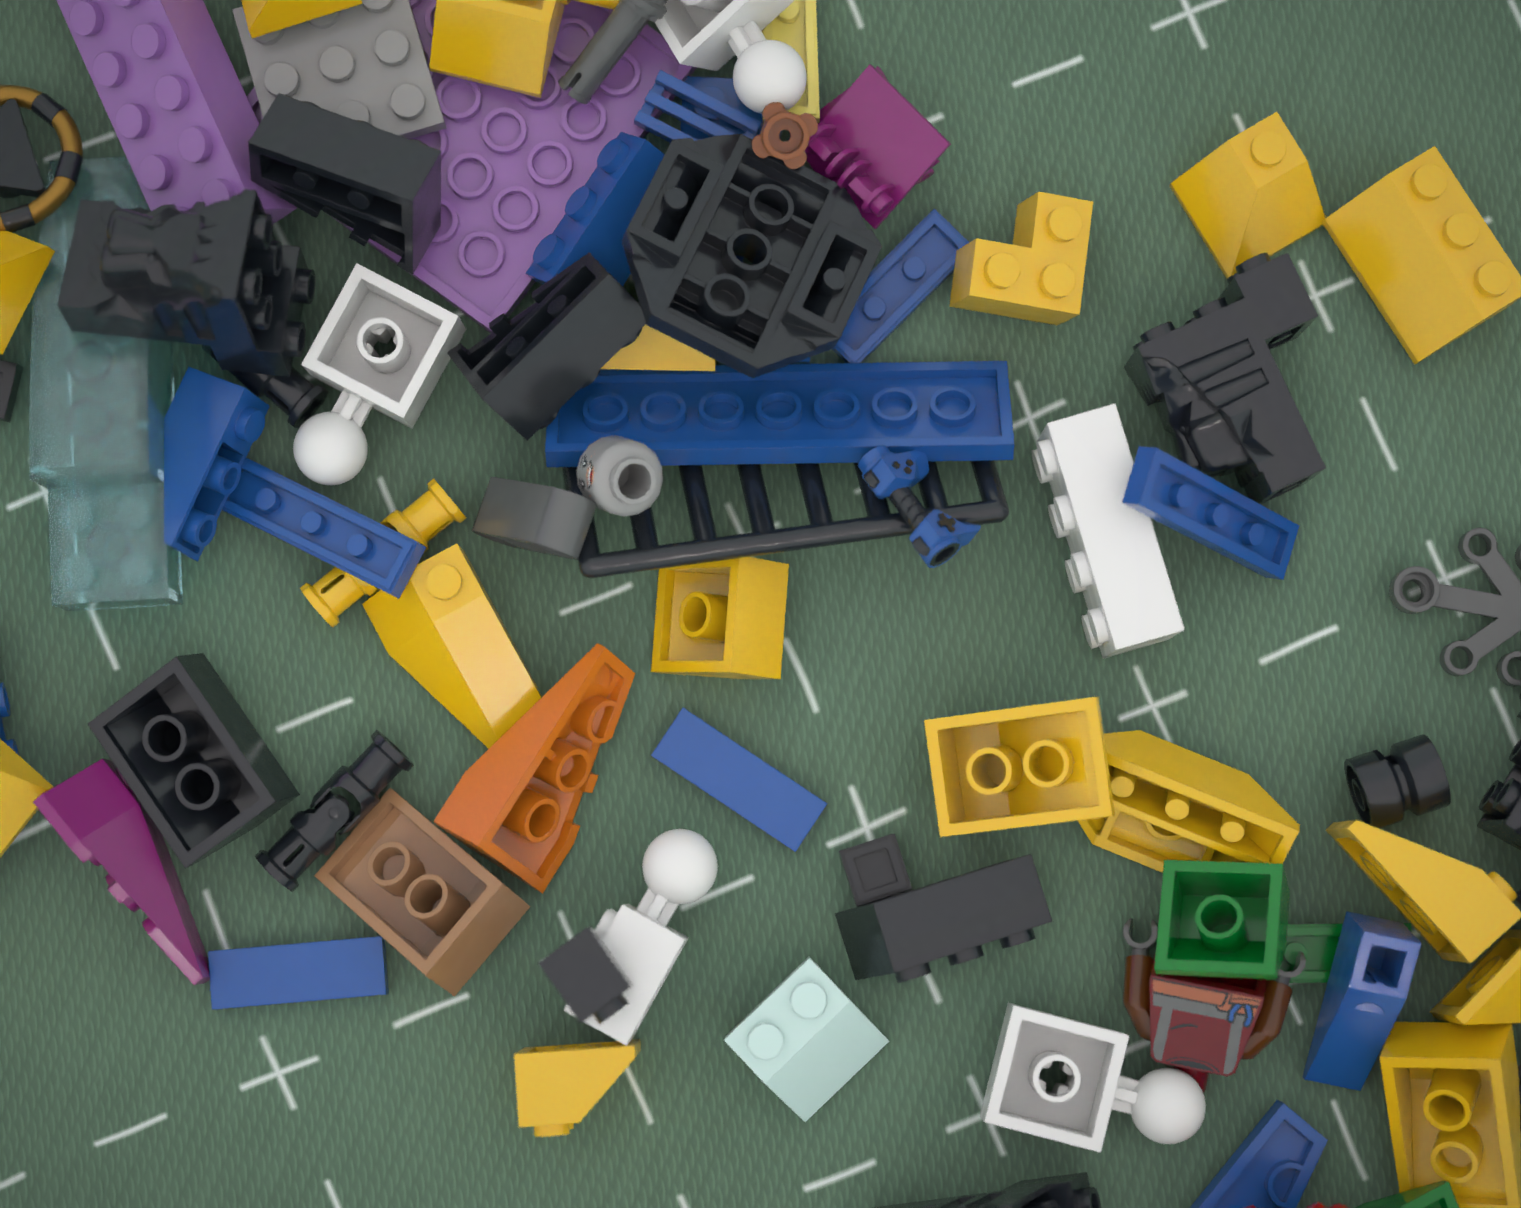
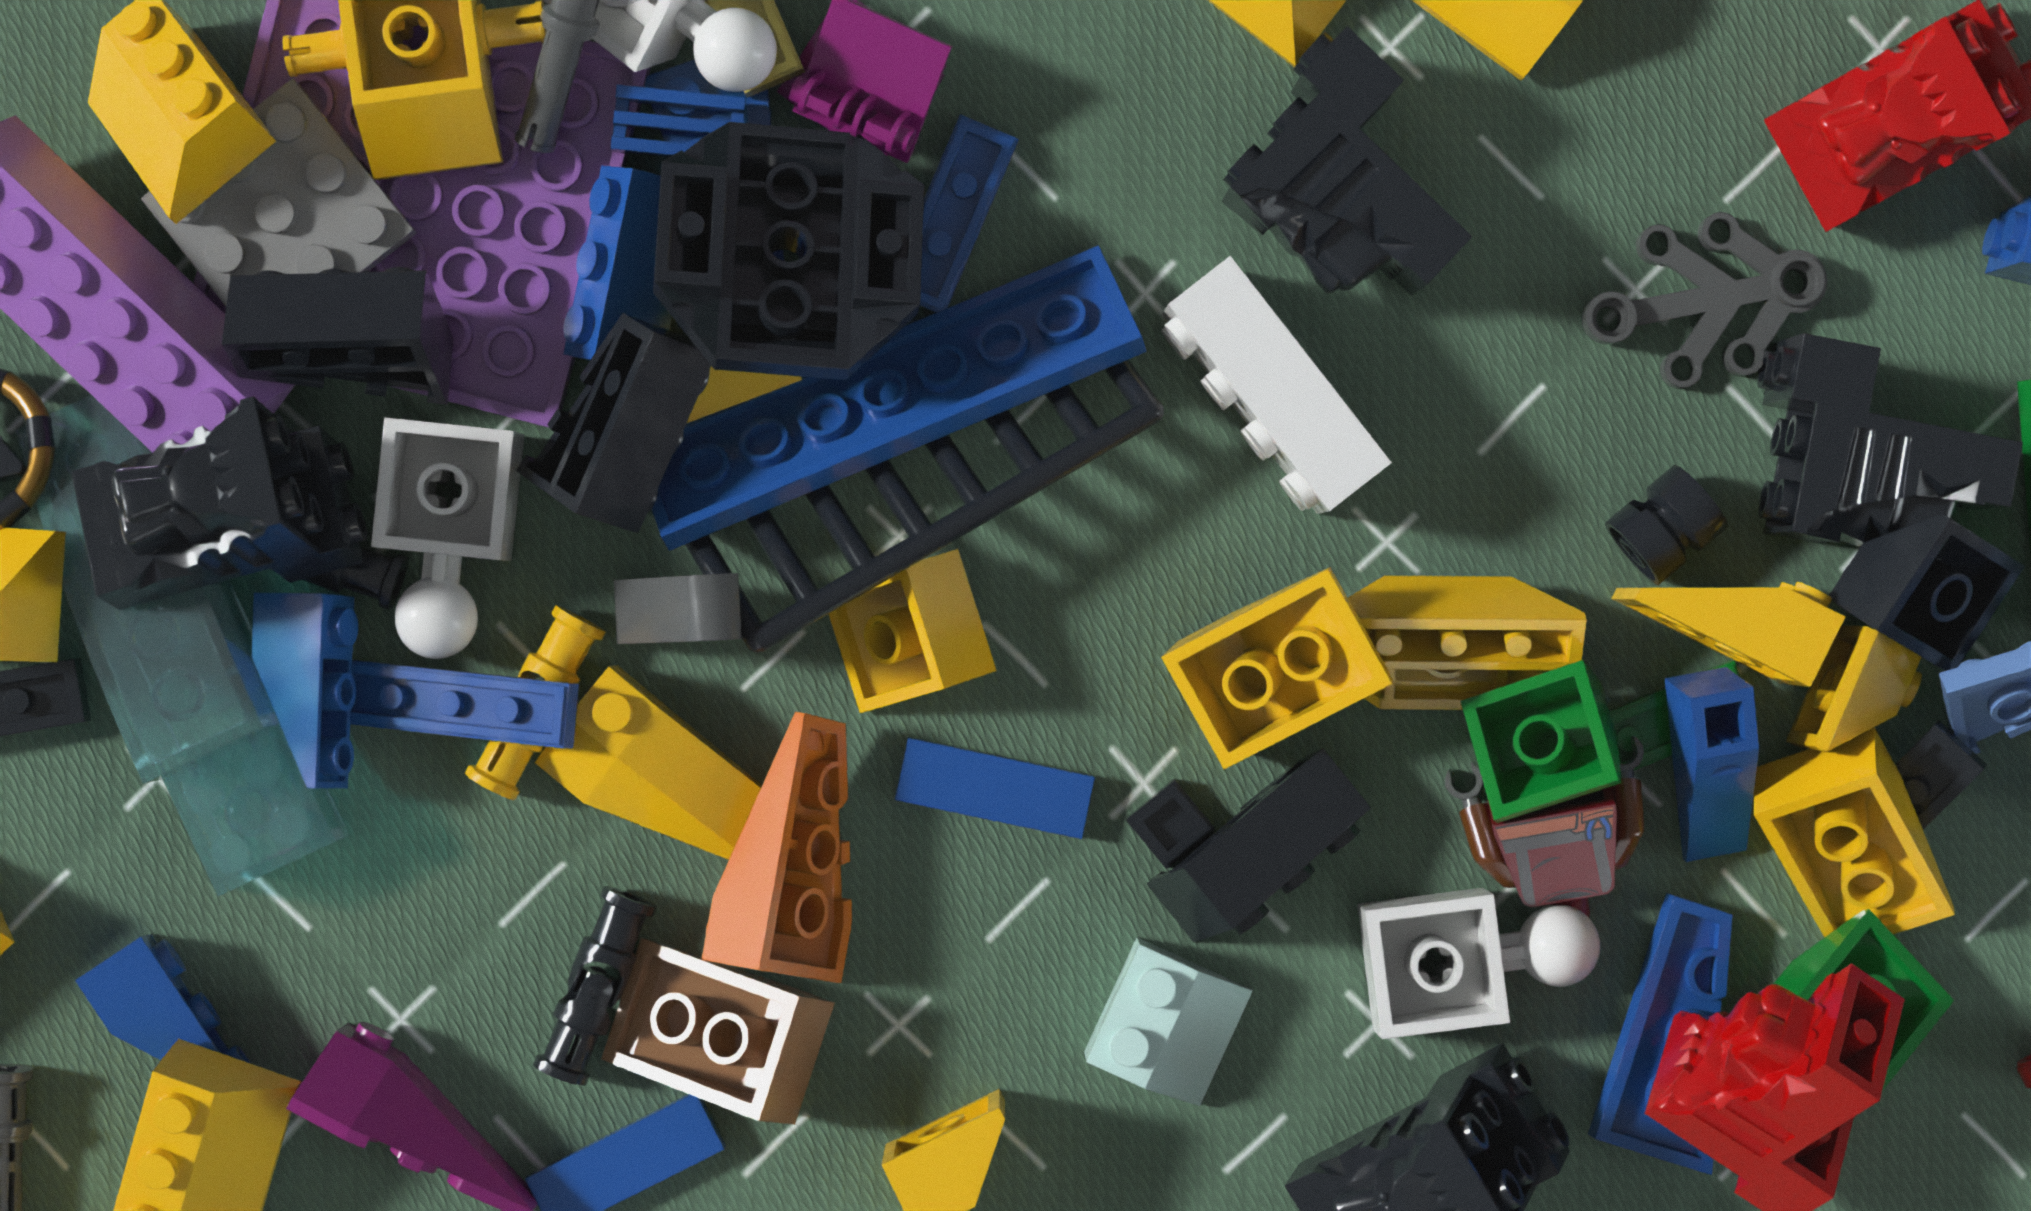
camera: 25 degrees left, 5 degrees up
black slope [88,653,300,868] -> none
black brick [538,926,634,1024] -> none
white brick [564,829,718,1046] -> none
light grey head [576,435,663,517] -> none
dark orange plate [751,102,818,169] -> none
blue piece [858,445,981,568] -> none
yellow brick [949,191,1093,325] -> none
blue plate [1122,446,1299,580] -> none

